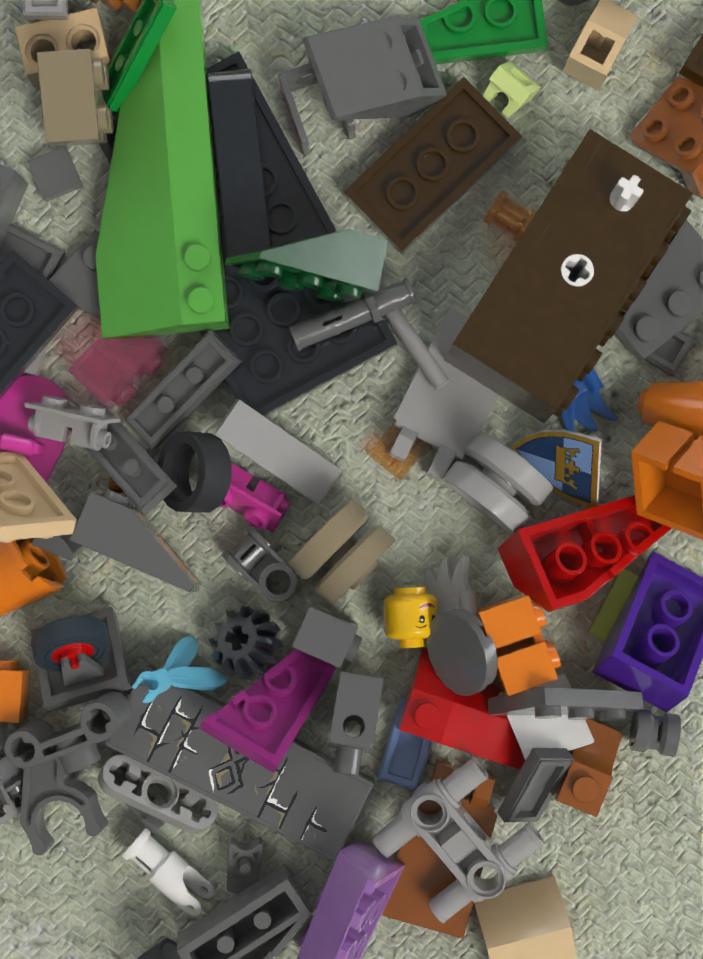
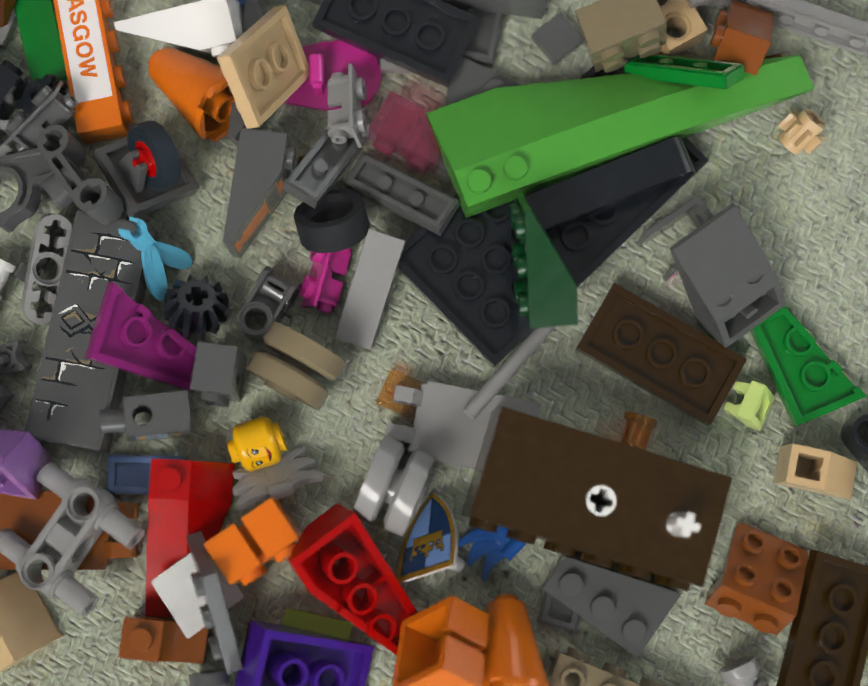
camera: 65 degrees right, 5 degrees down
dark grey pin [289,278,417,351] -> none
dark grey tile [427,609,498,696] -> none
dark grey tile [497,748,574,823] -> none

